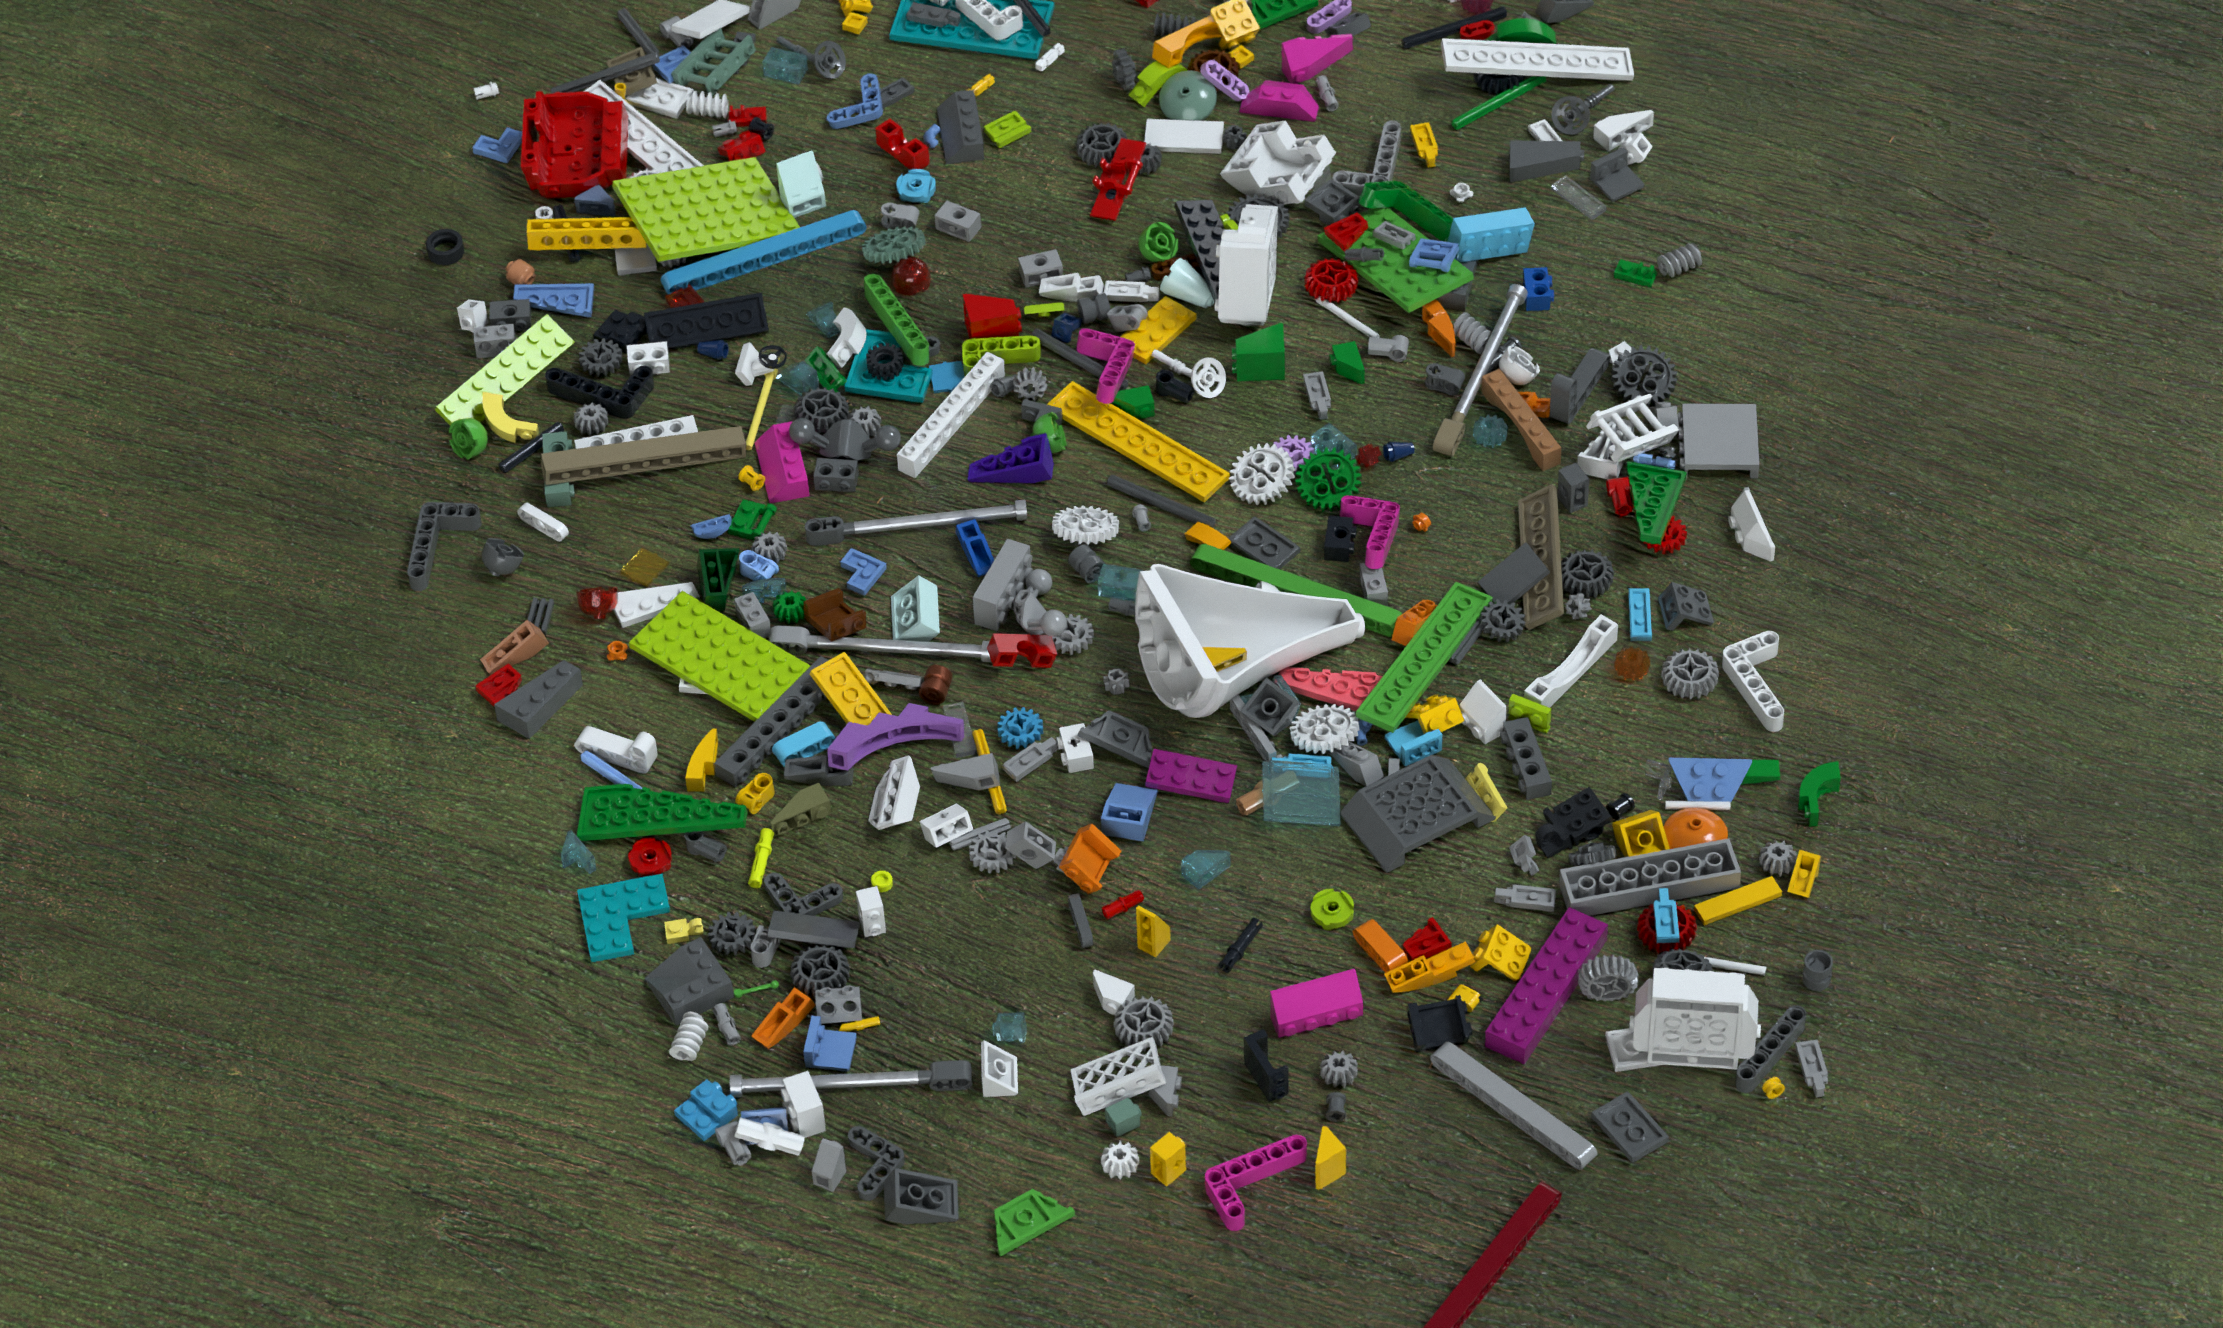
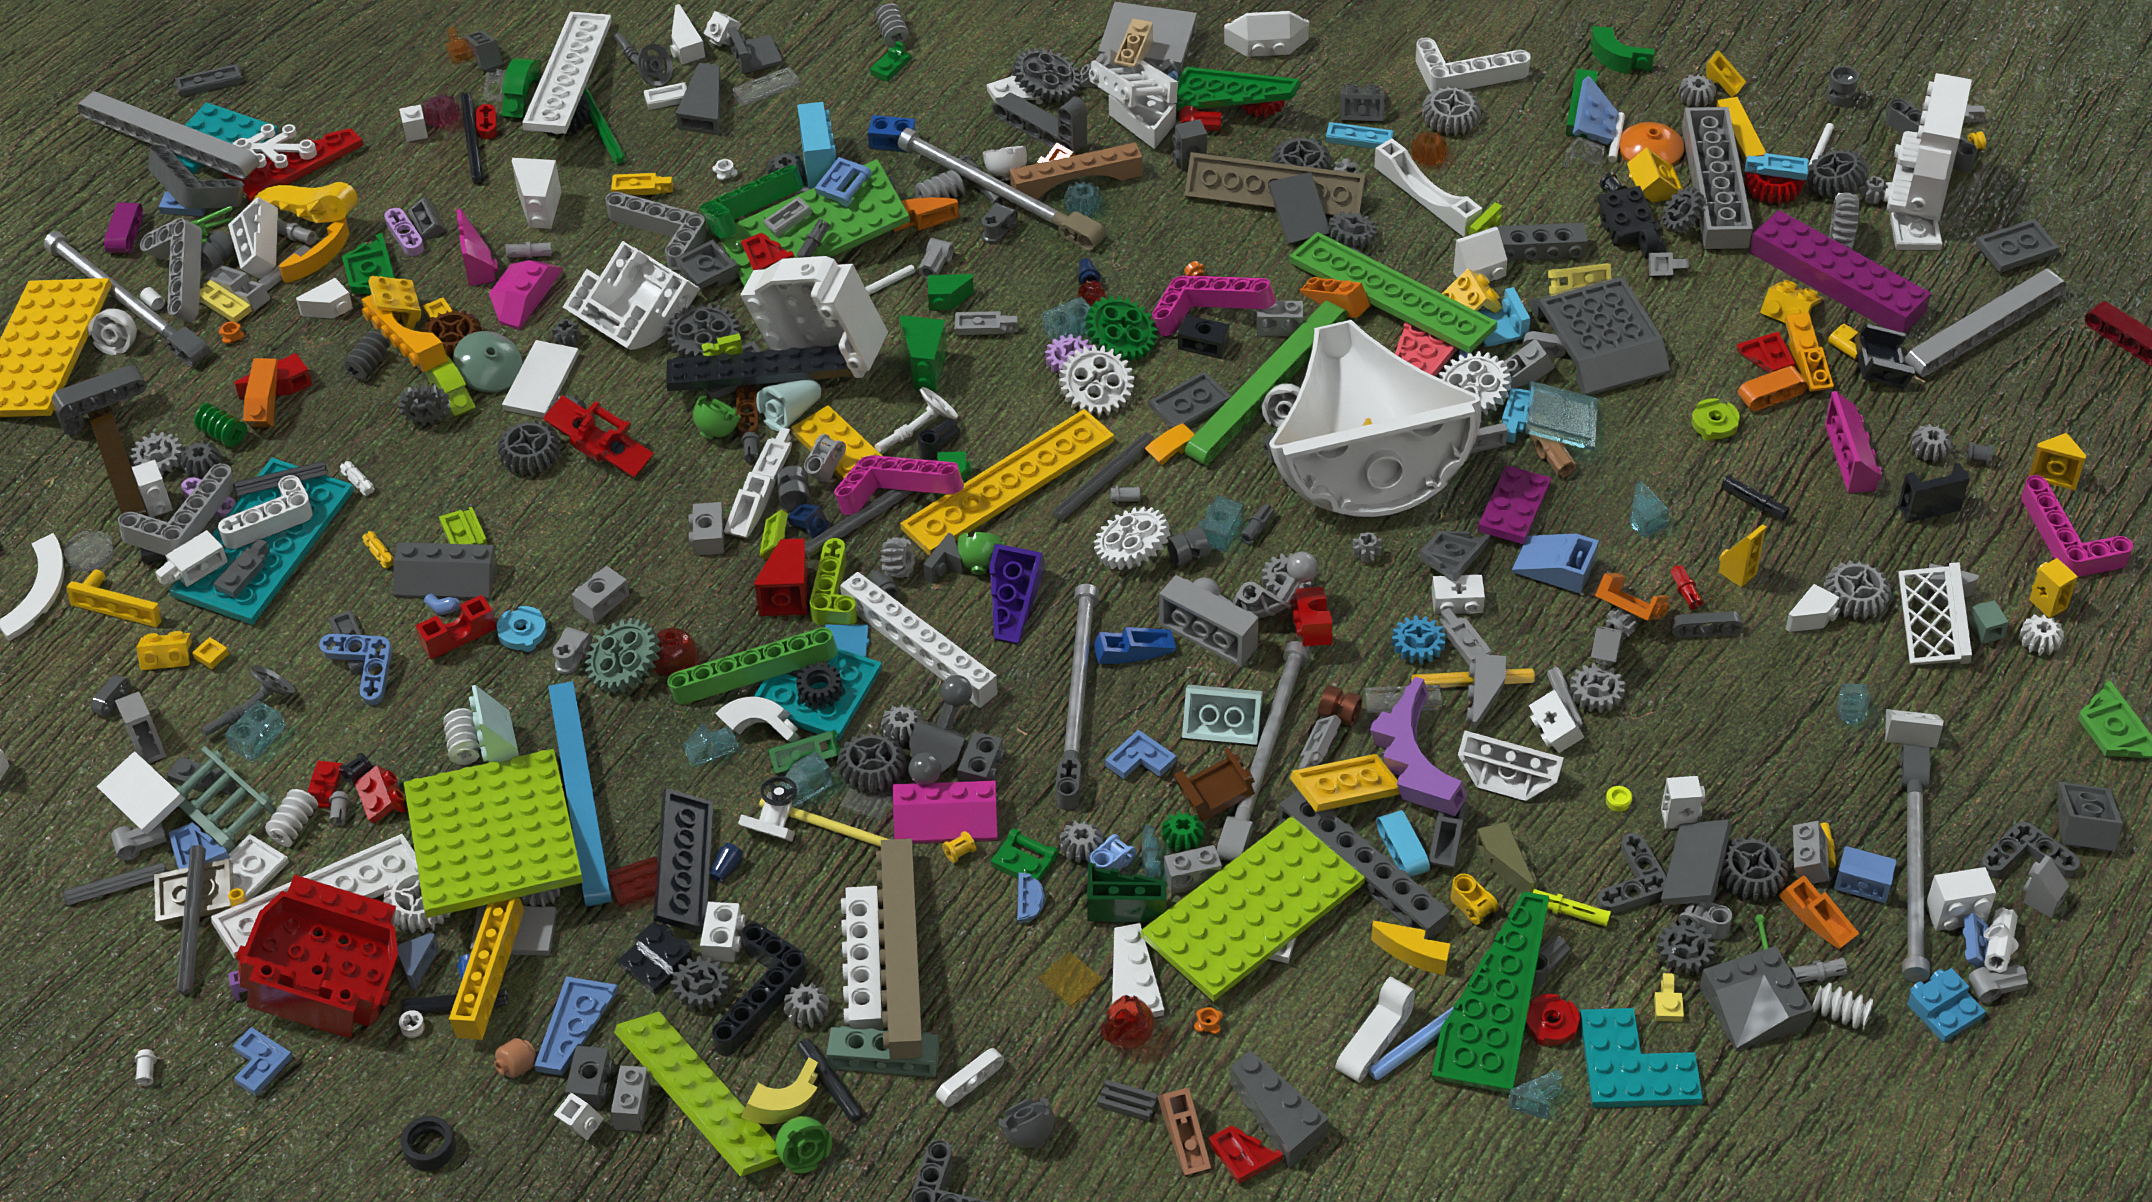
camera: 80 degrees left, 0 degrees up
lavender beam [1201,60,1249,101] -> none
light grey hinge [1494,884,1556,912] -> none
none -> white slope [512,158,561,229]
none -> tan slope [1114,18,1153,68]

